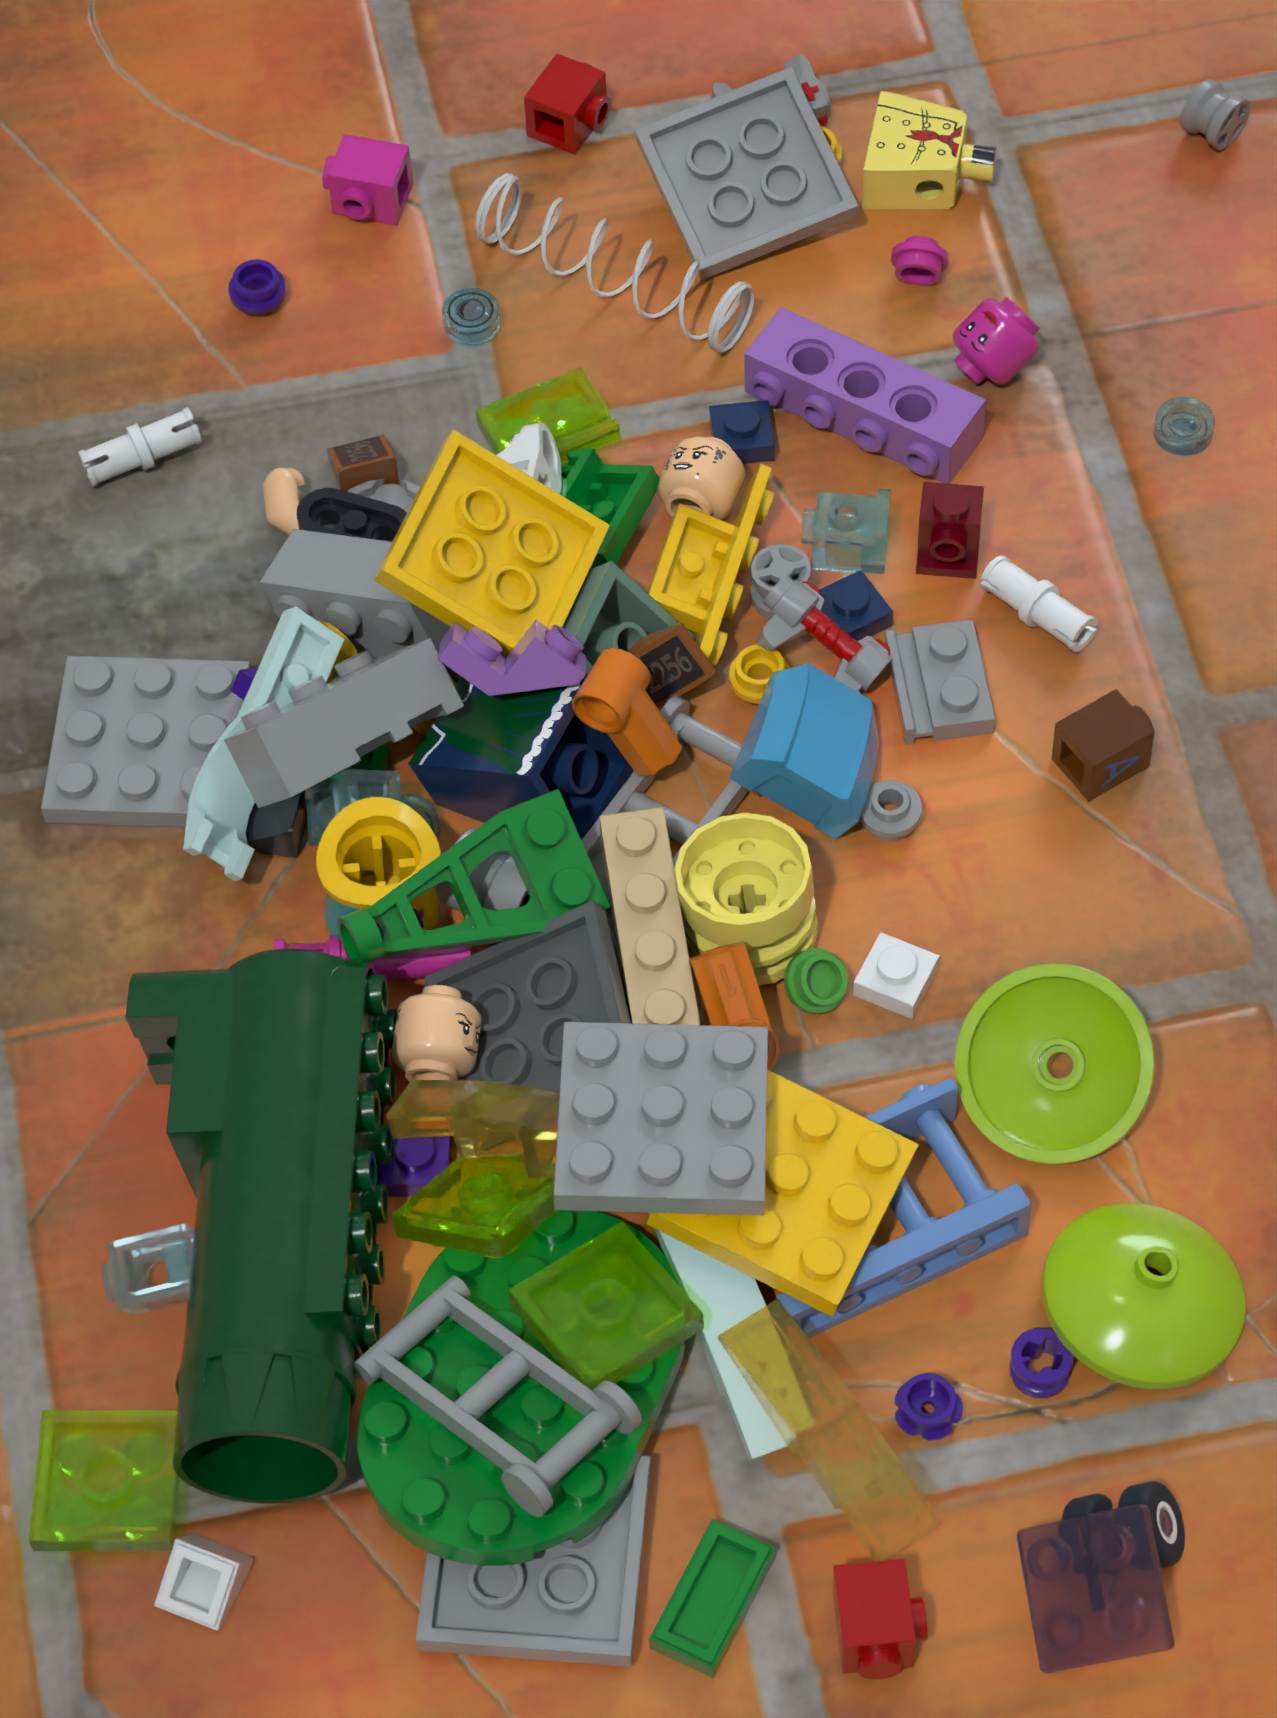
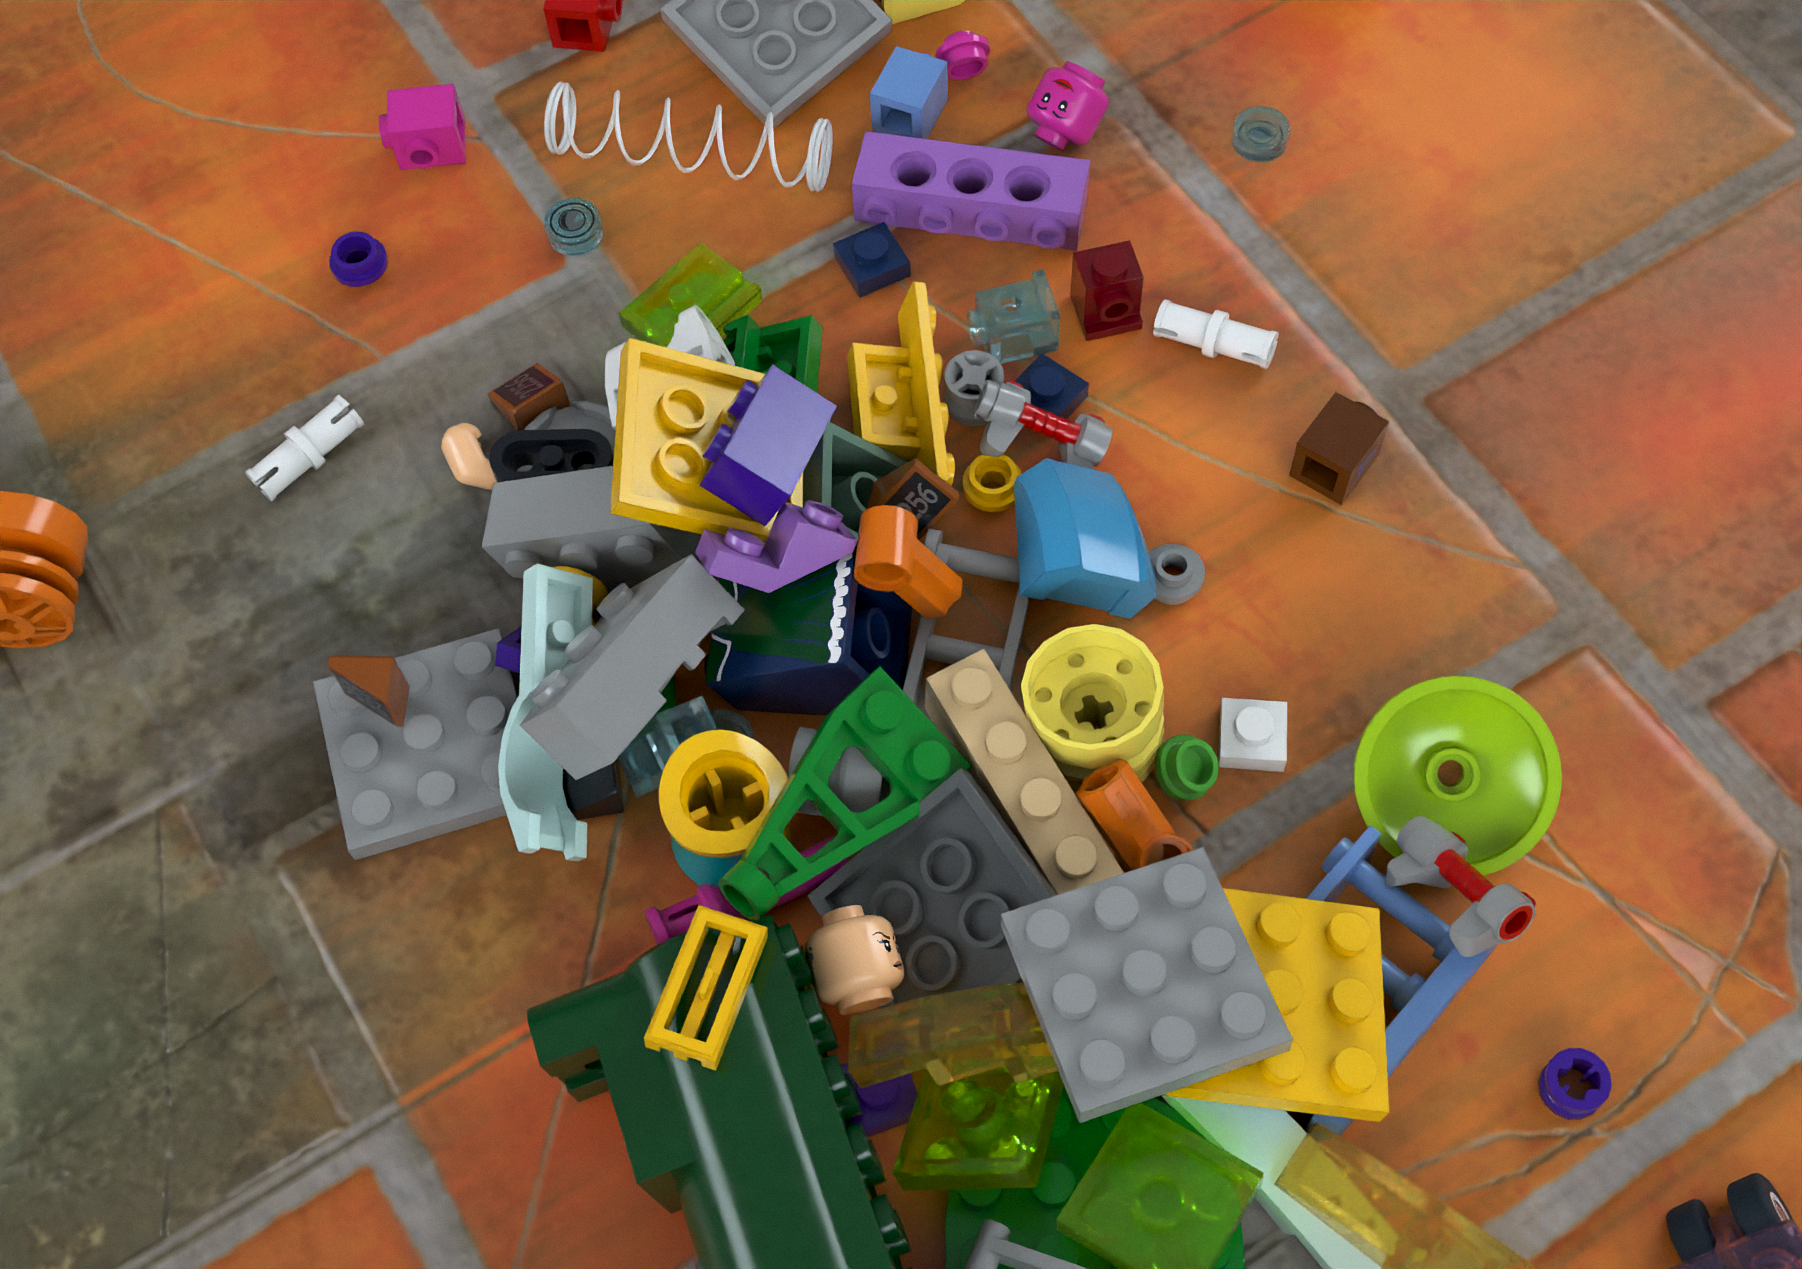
camera: 20 degrees left, 5 degrees up
light nougat head [658,437,745,520] -> none
light grey plate [884,619,995,744] -> none
dark purple plate [894,1373,963,1441] -> none
lime dish [1041,1203,1246,1389] -> none
none -> dark orange slope [328,655,410,727]
none -> yellow tile [644,905,768,1071]
none -> brick [699,364,837,526]
none -> medium blue brick [870,46,948,139]
none -> light grey piece [1385,816,1536,957]

